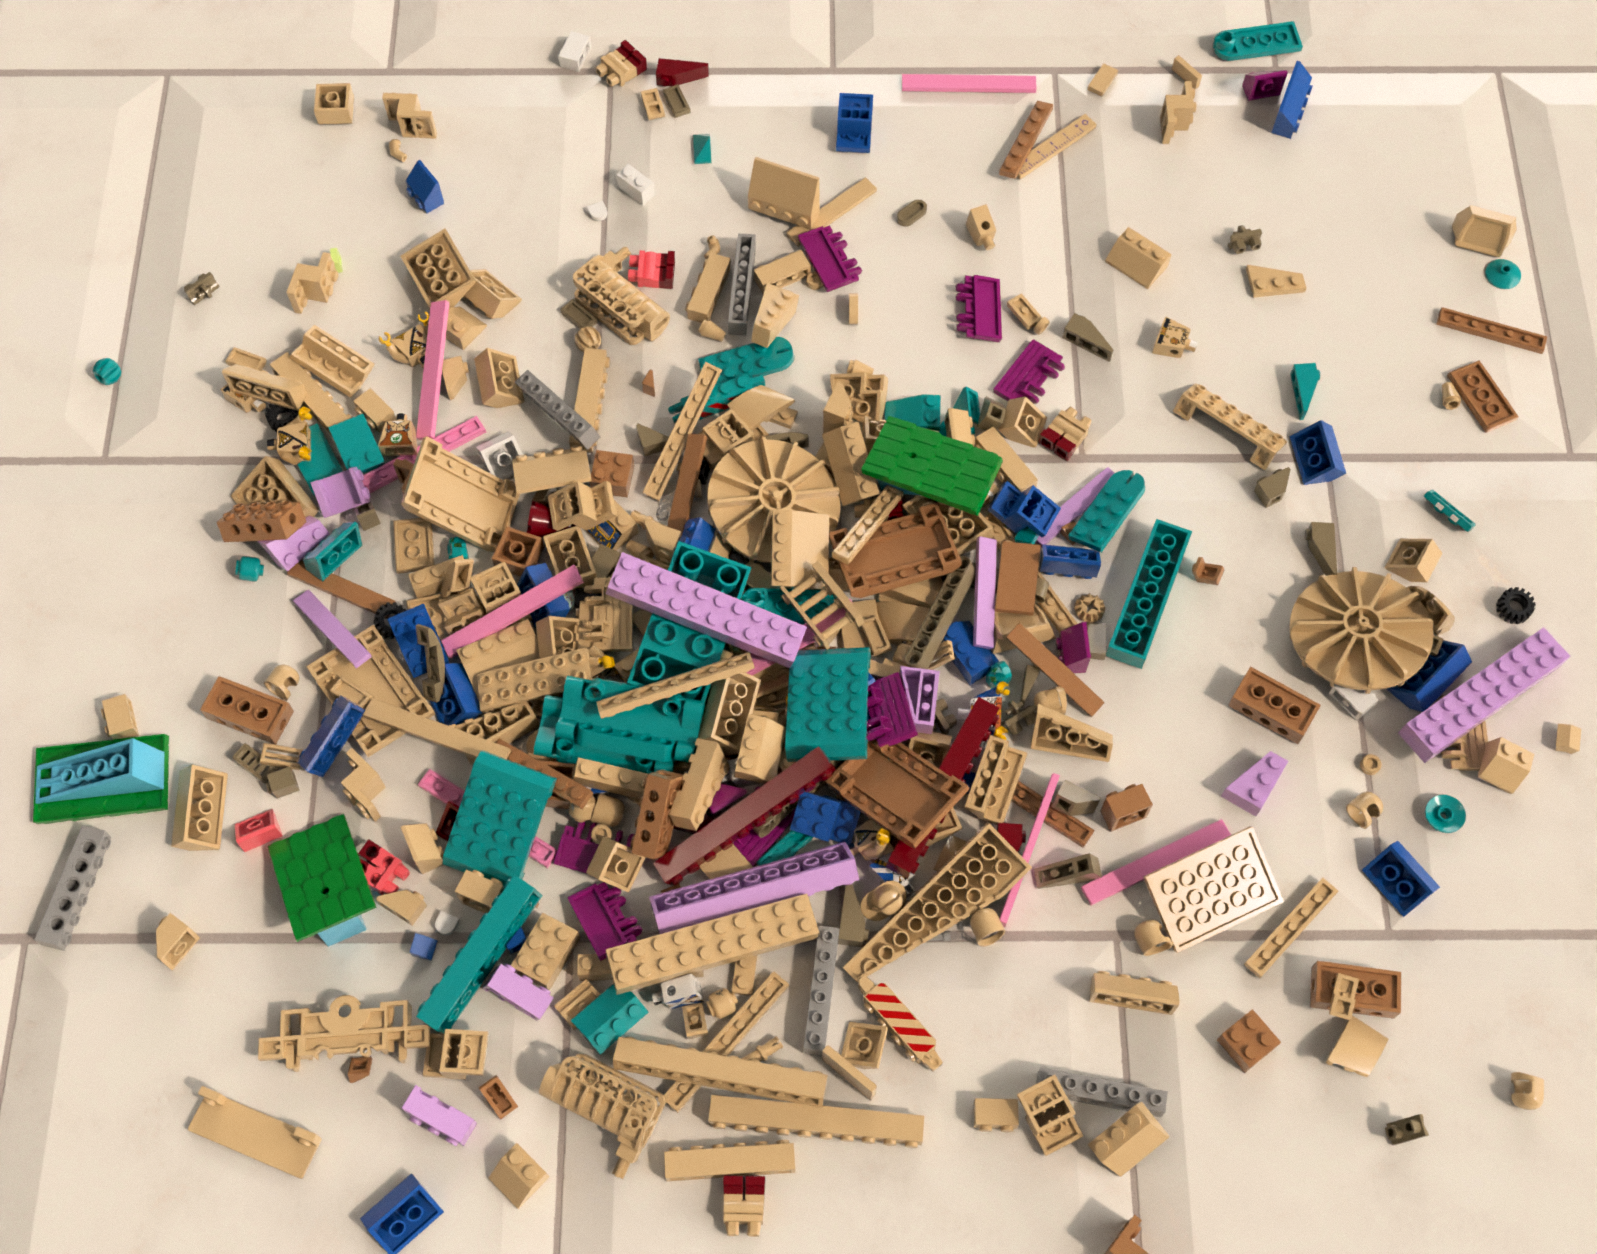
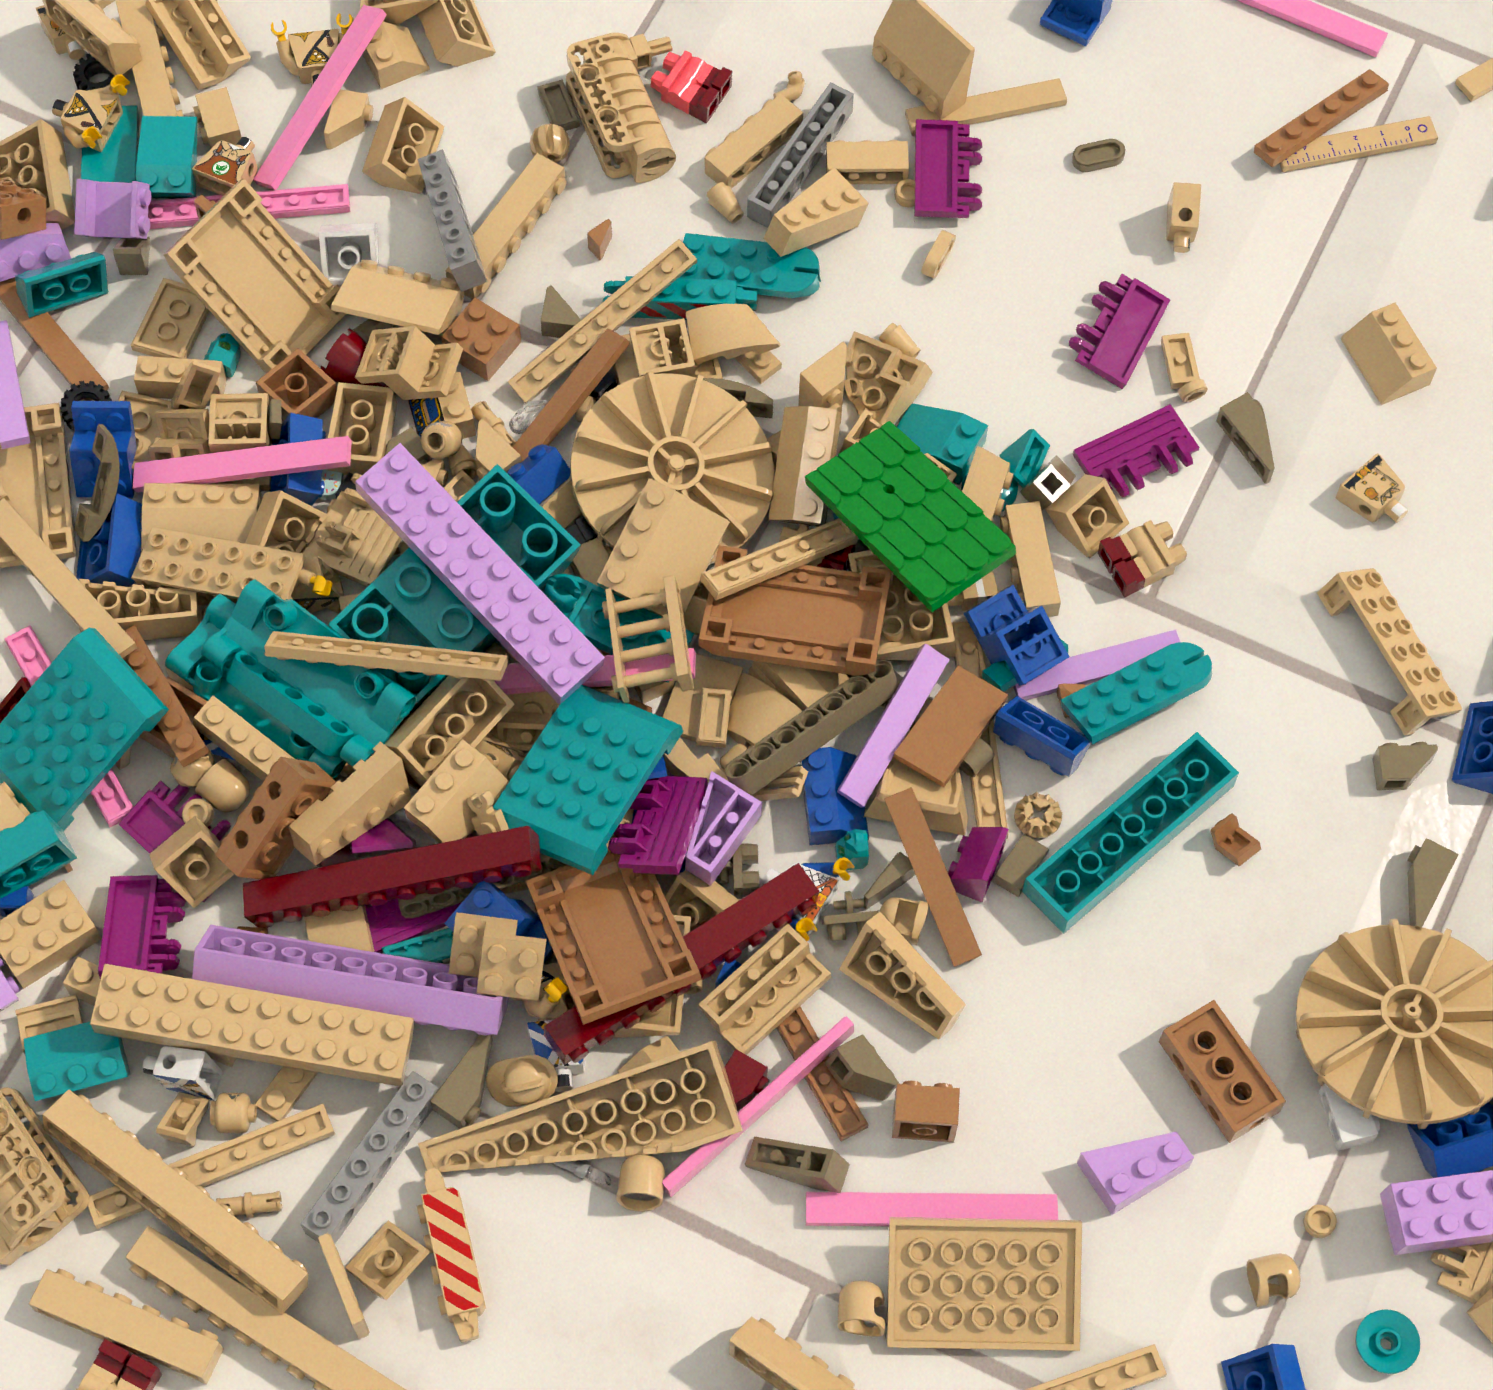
camera: 25 degrees right, 0 degrees up
none -> dark tan tile [268,399,282,439]
none -> tan head [421,421,463,459]
none -> tan bracket [449,912,547,1001]
none -> tan plate [467,791,509,836]

